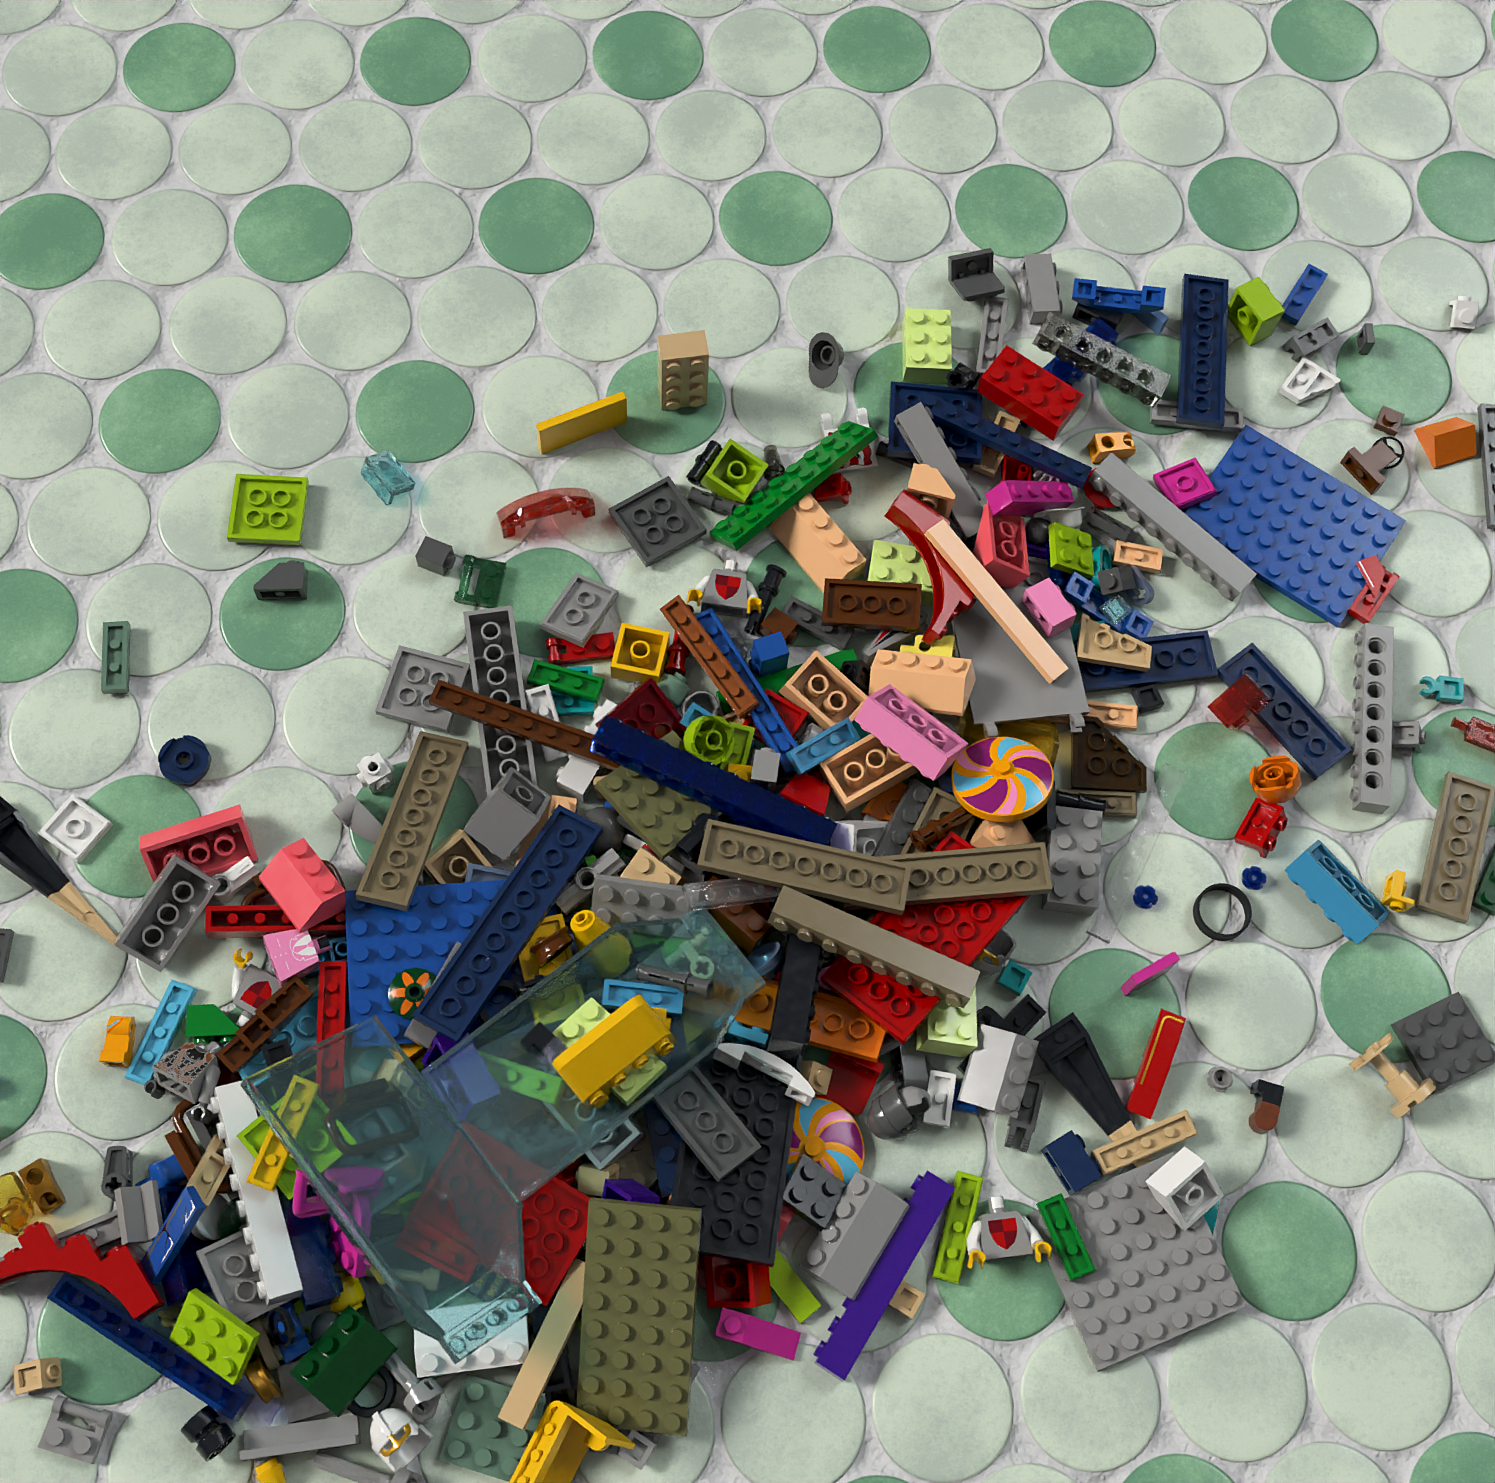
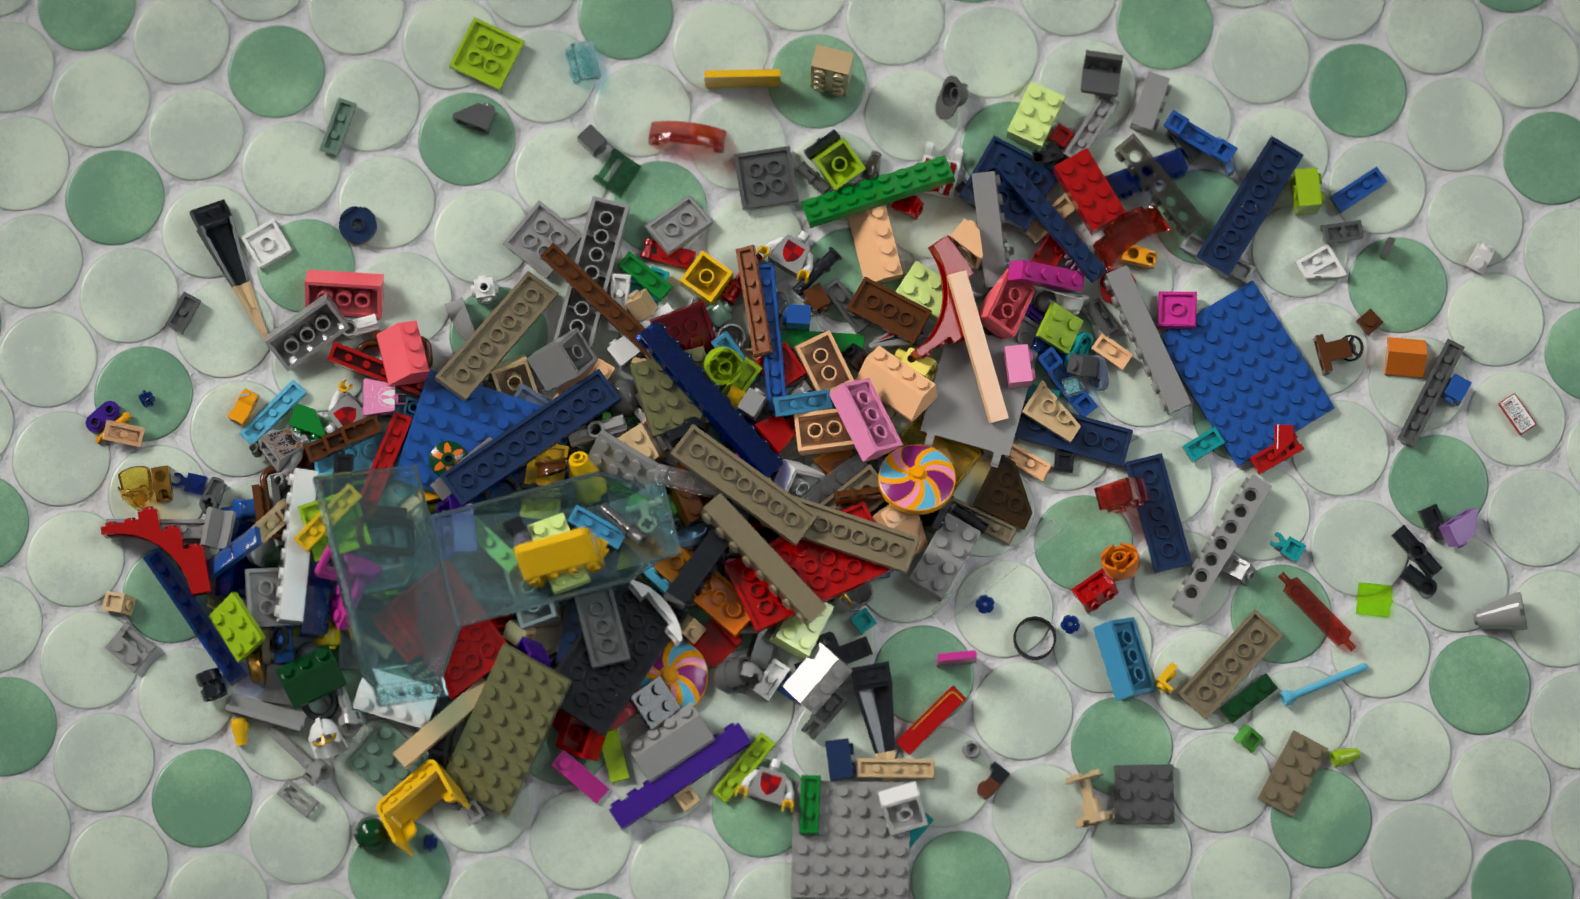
camera: 30 degrees right, 10 degrees up
none -> clear blue plate [172,472,208,496]
none -> tan brick [625,288,658,322]
none -> red tile [1048,123,1075,150]
none -> clear red windscreen [1093,205,1170,270]
none -> teal plate [1182,427,1225,463]

